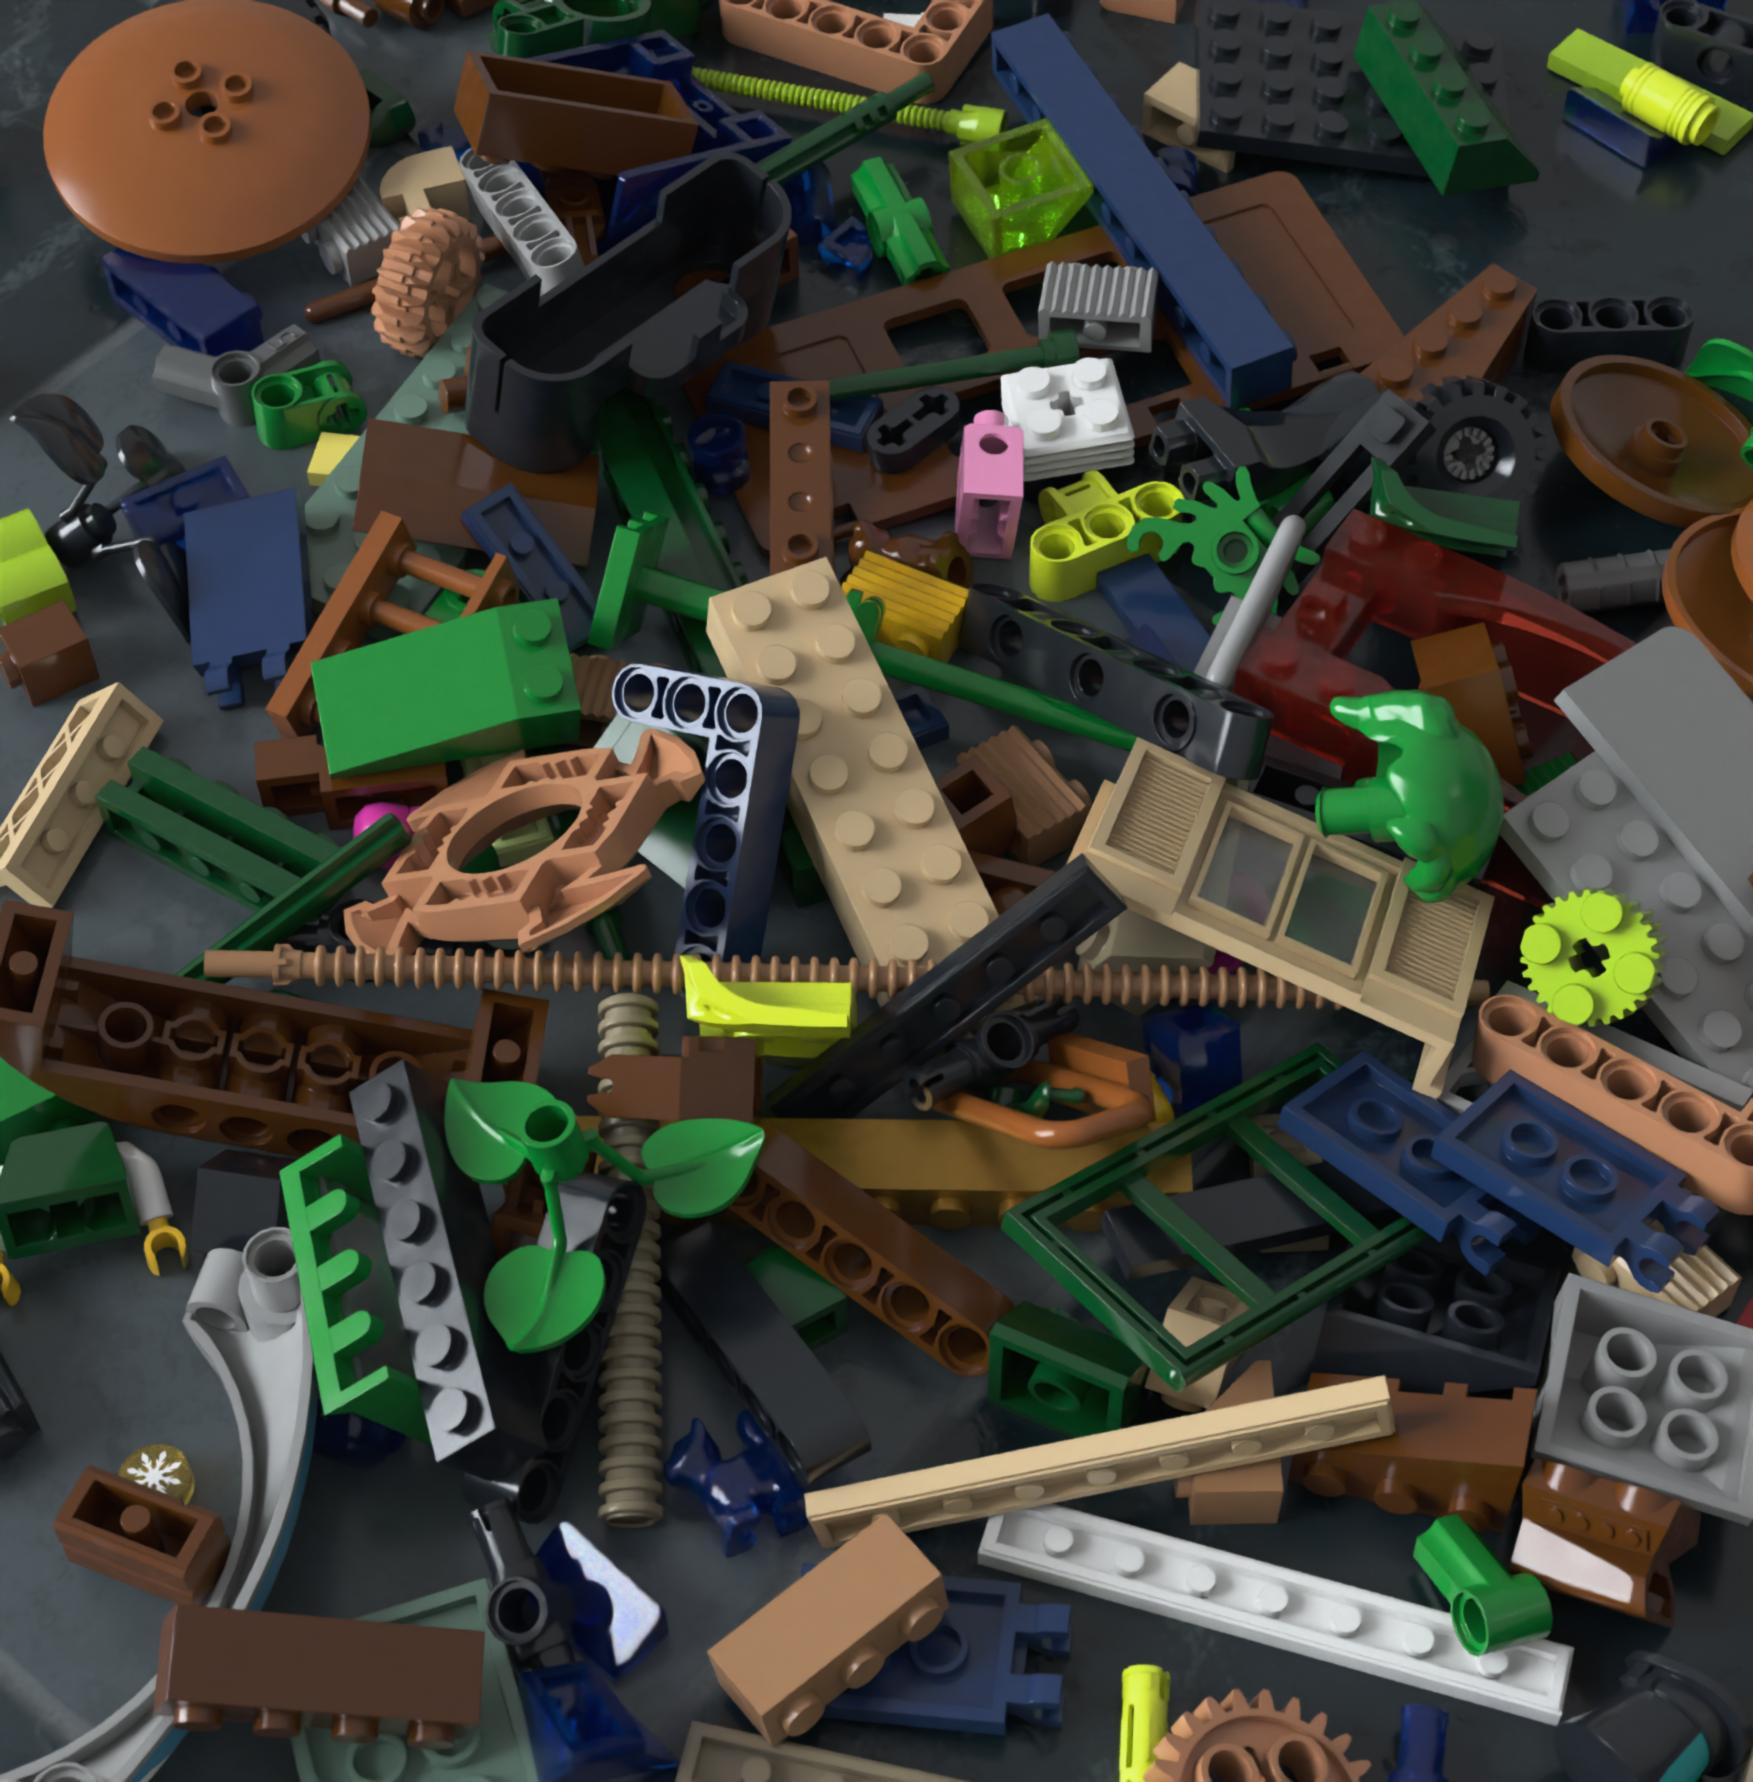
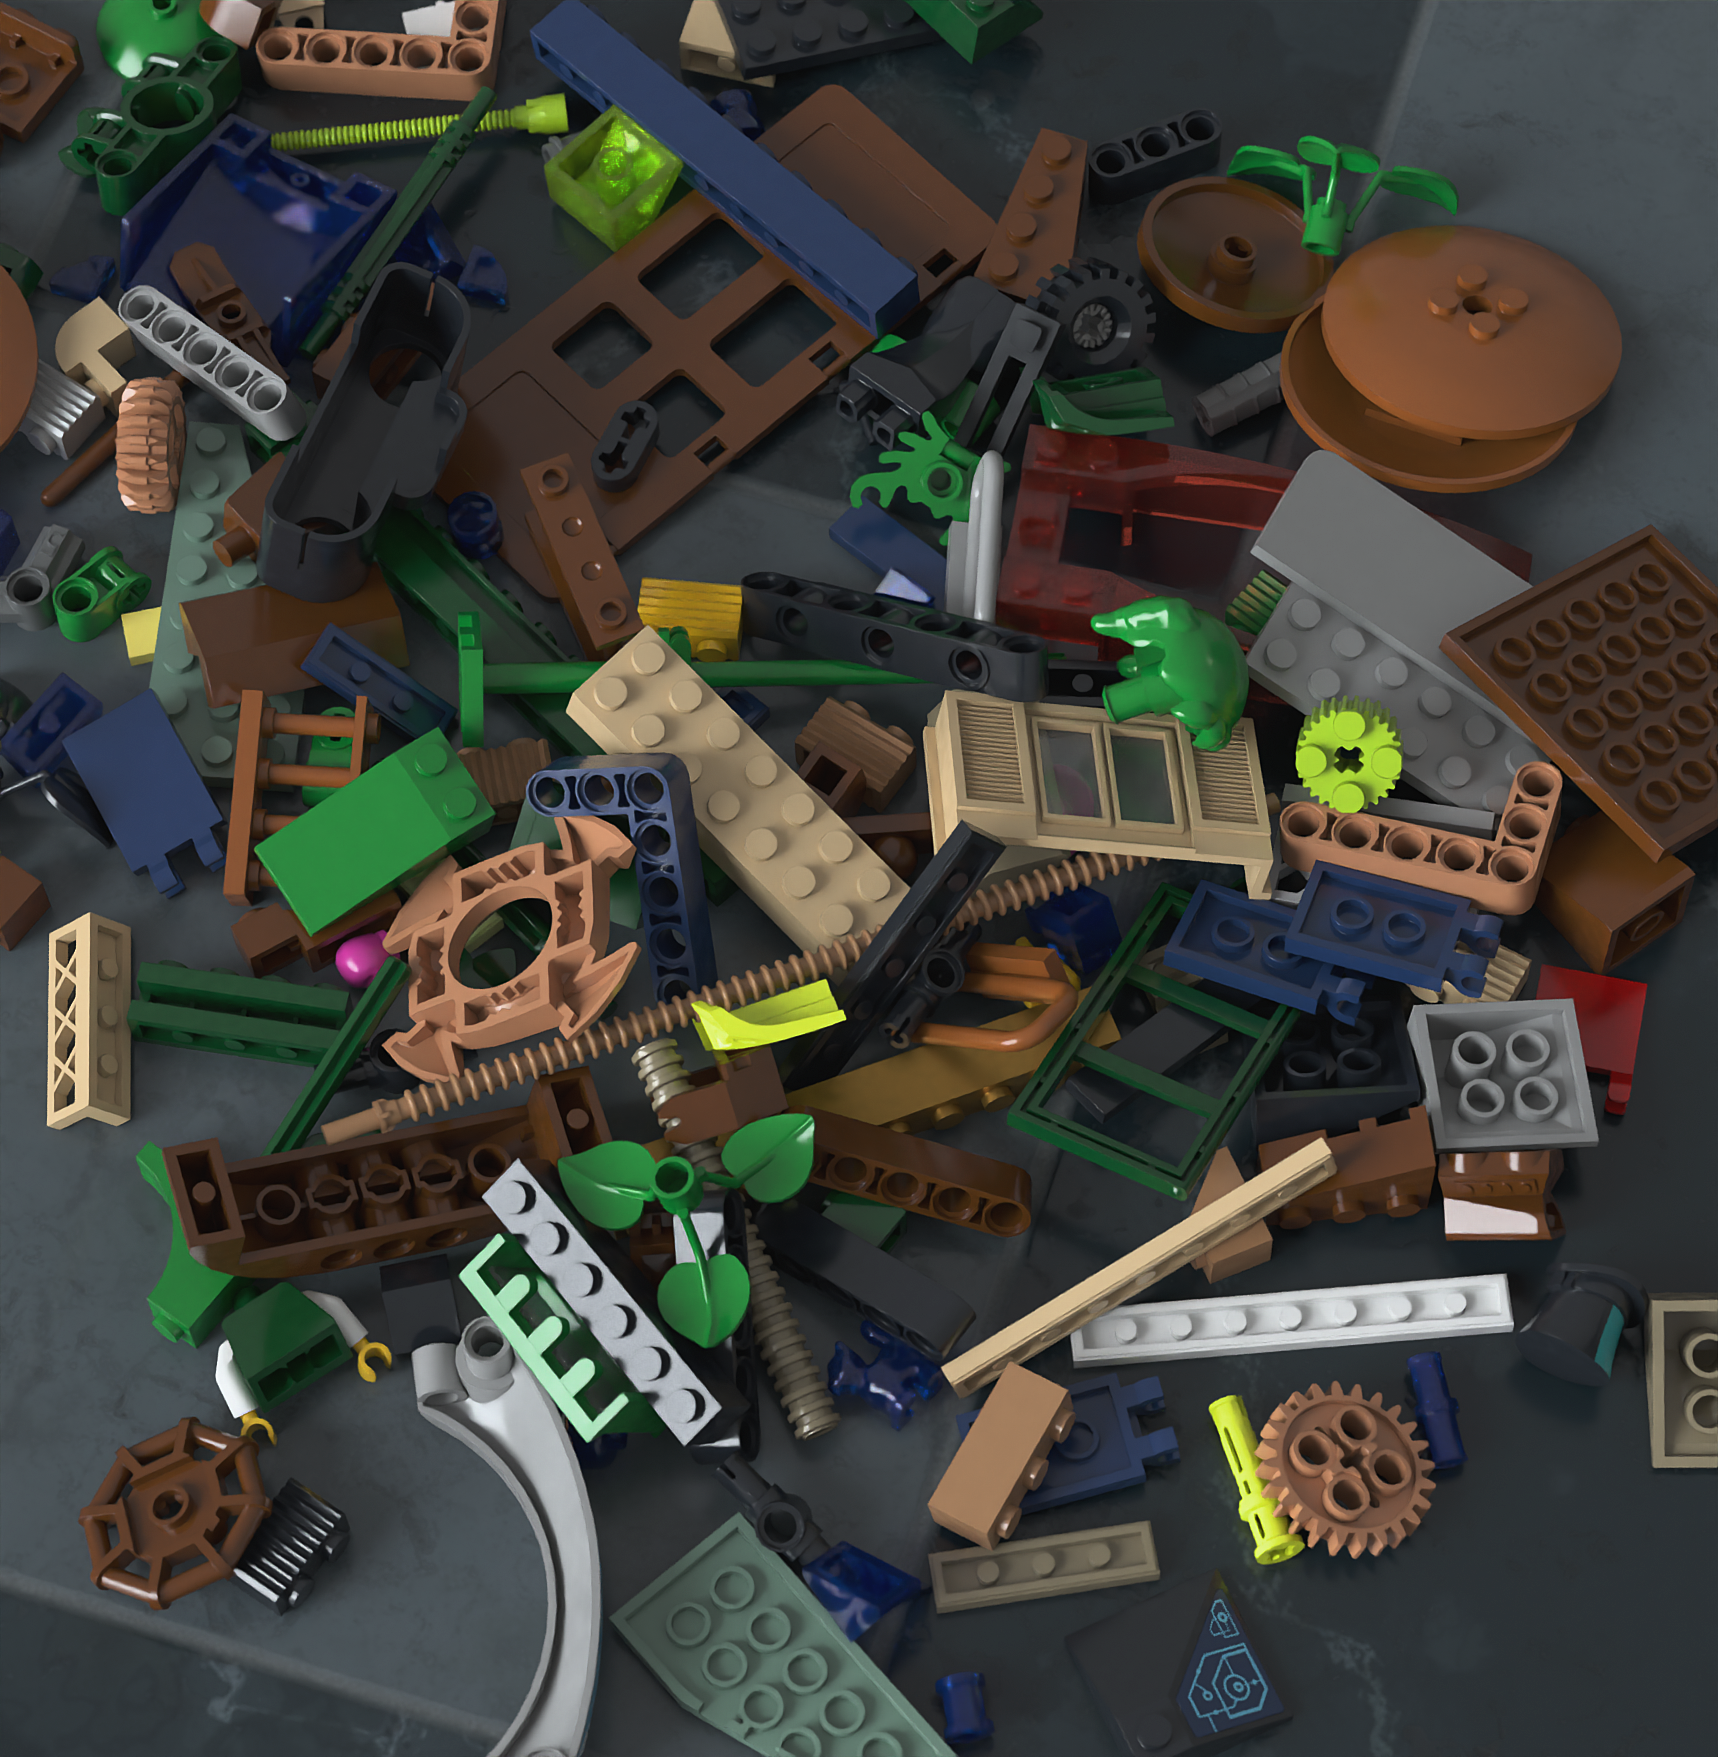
camera: 20 degrees left, 10 degrees up
reddish brown brick [53,1464,232,1606] -> none
clear yellow tile [118,1444,195,1506] -> none
reddish brown brick [153,1604,485,1750] -> none
reddish brown piece [454,50,699,187] -> none
clear blue slope [526,1518,669,1684] -> none
dark blue tile [704,361,884,453] -> none
dark green piece [825,329,1080,402] -> none
reddish brown animal [840,520,974,589] -> none
green piece [851,156,950,286] -> none
bright pink torso [955,410,1024,560] -> none
dark green piece [983,1081,1085,1118] -> none
dark green slope [987,1300,1150,1439] -> none
white brick [1000,357,1135,481] -> none
neon yellow piece [1029,469,1185,602] -> none
light grey brick [1038,261,1158,352] -> none
tan slope [1145,1276,1250,1412] -> none
reddish brown brick [1411,622,1533,789] -> none
green piece [1413,1514,1553,1657] -> none

